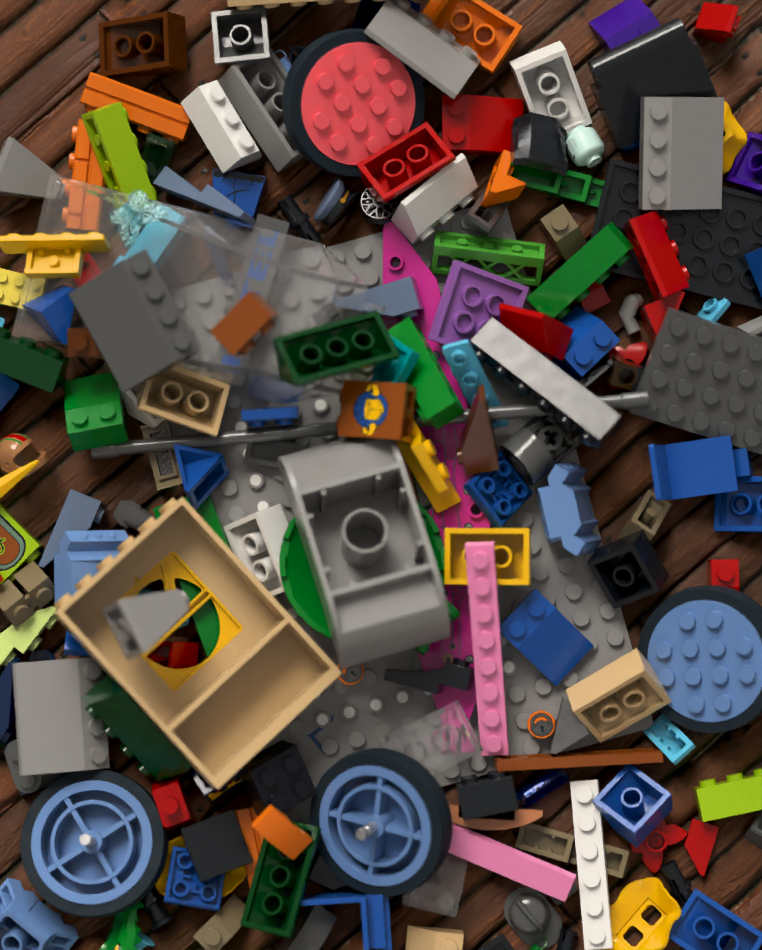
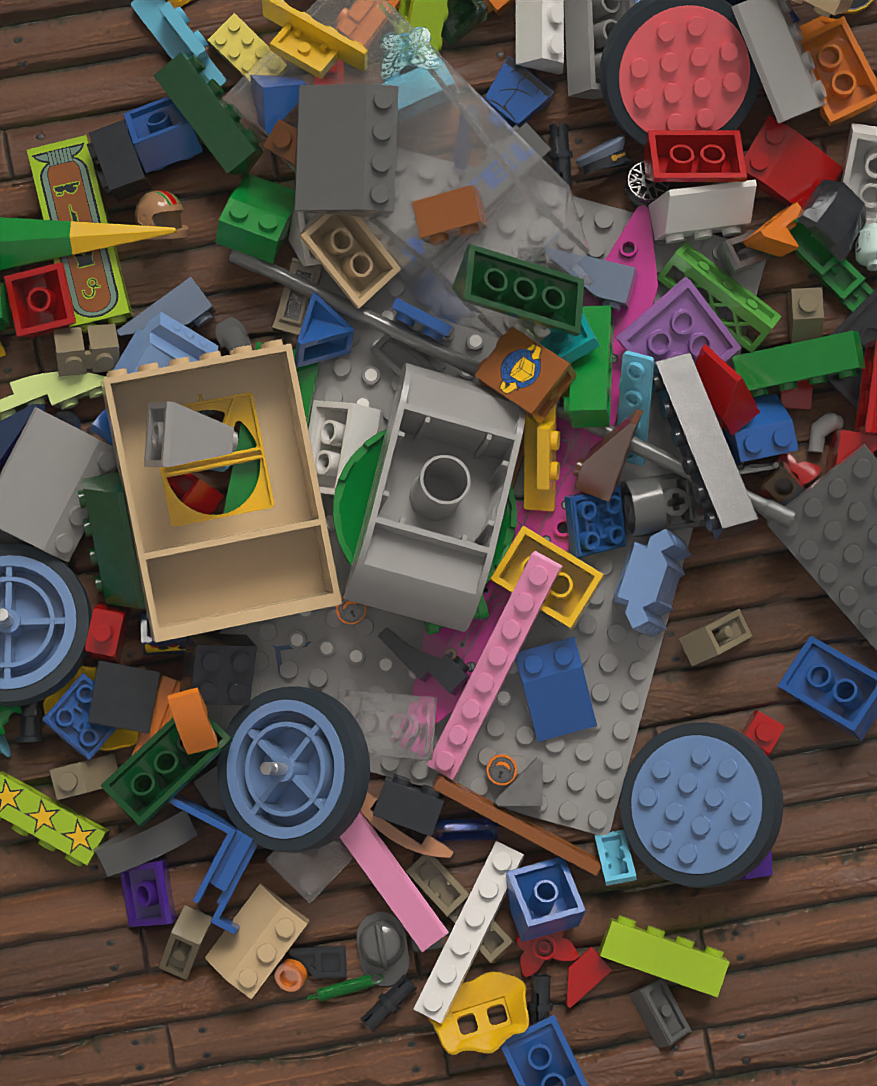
camera: 30 degrees right, 0 degrees up
sand blue slope [153,166,257,226] -> none
tan slope [566,648,671,743] -> none
black brick [587,530,670,609] -> none
blue piece [648,435,754,501] -> none

